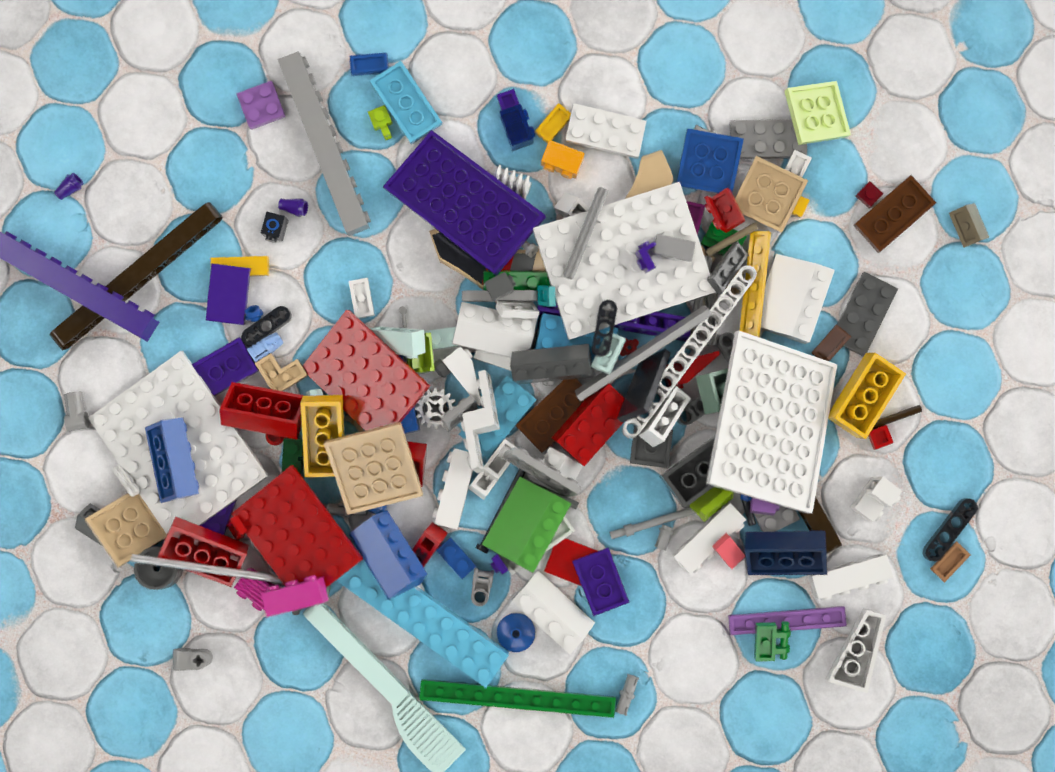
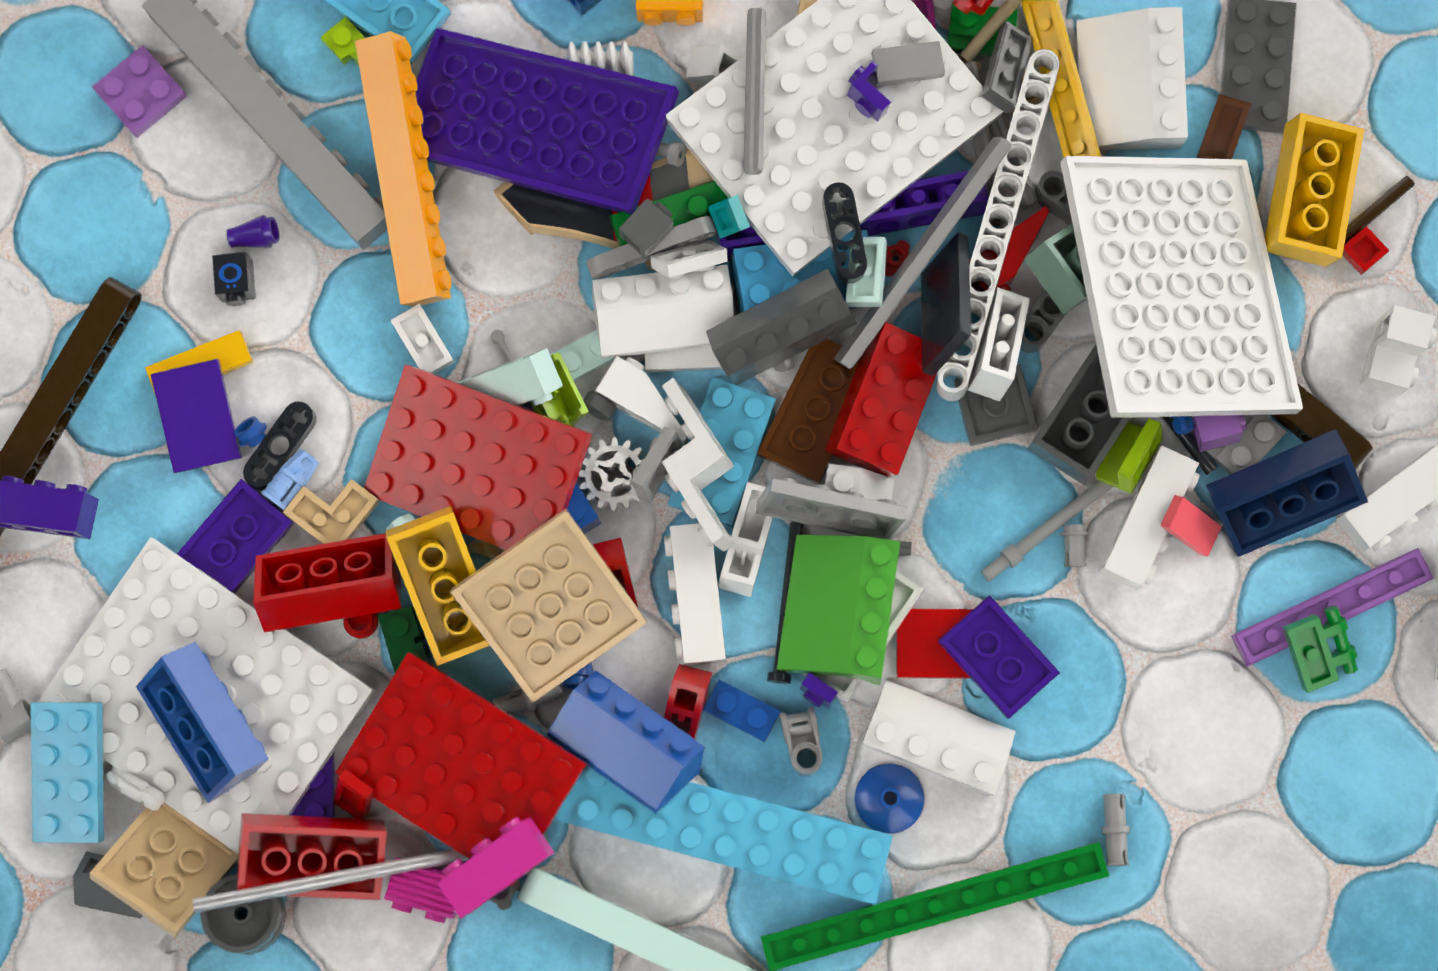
camera: 15 degrees left, 5 degrees down
none -> medium azure plate [31,702,104,843]
none -> light orange brick [355,31,452,307]

